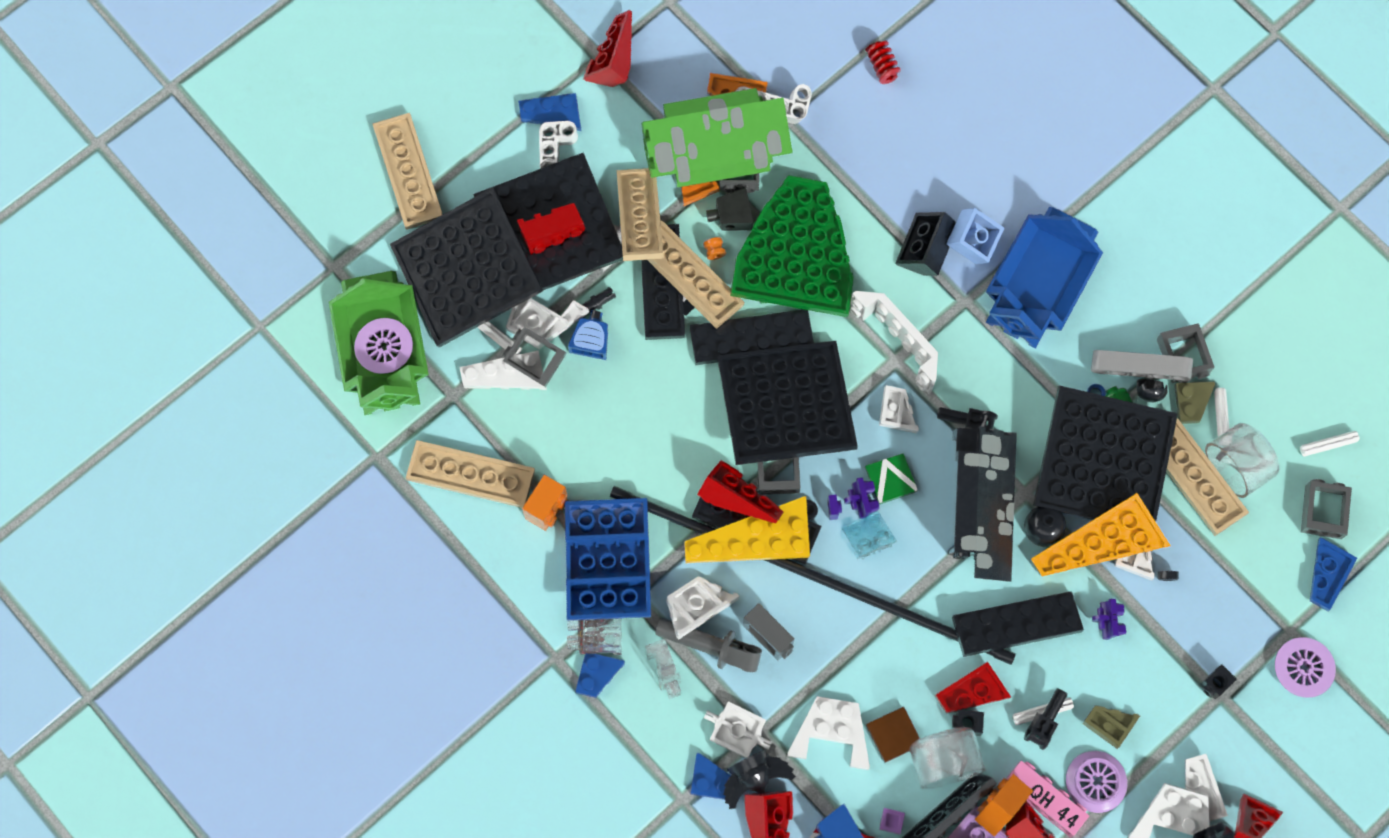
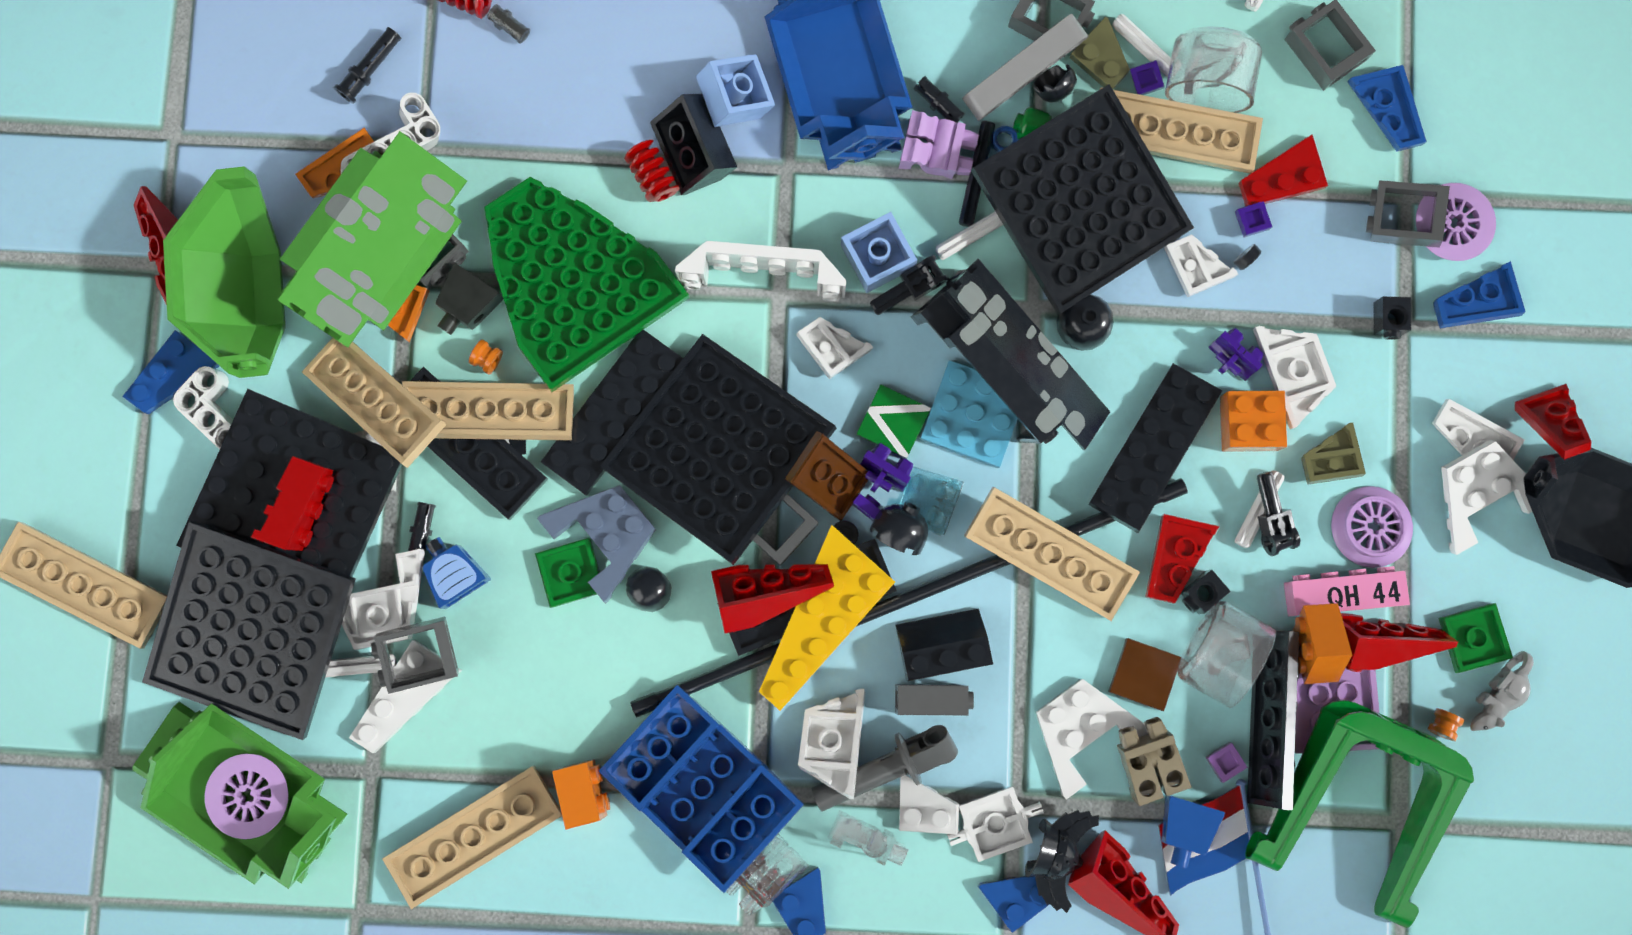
camera: 45 degrees left, 10 degrees up
light orange wing [1030,493,1171,576] -> none
none -> bright green panel [163,166,286,378]
none -> black pin [333,27,402,104]
none -> clear smoke pin [487,4,530,44]
none -> green tile [535,538,600,608]
none -> sand blue wing [537,485,656,604]
none -> red piece [624,140,680,202]
none -> black hair [626,566,672,612]
none -> reddish brown tile [785,431,868,521]
none -> light blue brick [841,212,917,293]
none -> black cylinder [870,502,928,555]
none -> black slope [895,608,993,681]
none -> lavender hips [898,110,979,179]
none -> white wing [899,775,959,834]
none -> black pin [913,76,965,123]
none -> medium azure plate [920,360,1018,468]
none -> white axle [935,212,1003,260]
none -> black axle [959,121,995,227]
none -> tan plate [964,486,1140,621]
none -> dark tan hips [1117,717,1192,806]
none -> dark purple plate [1130,60,1165,95]
none -> orange brick [1220,391,1287,452]
none -> dark purple plate [1235,201,1272,238]
none -> red wing [1238,134,1328,207]
none -> white wing [1253,326,1336,430]
none -> dark grey window [1366,180,1450,248]
none -> blue wing [1433,261,1526,329]

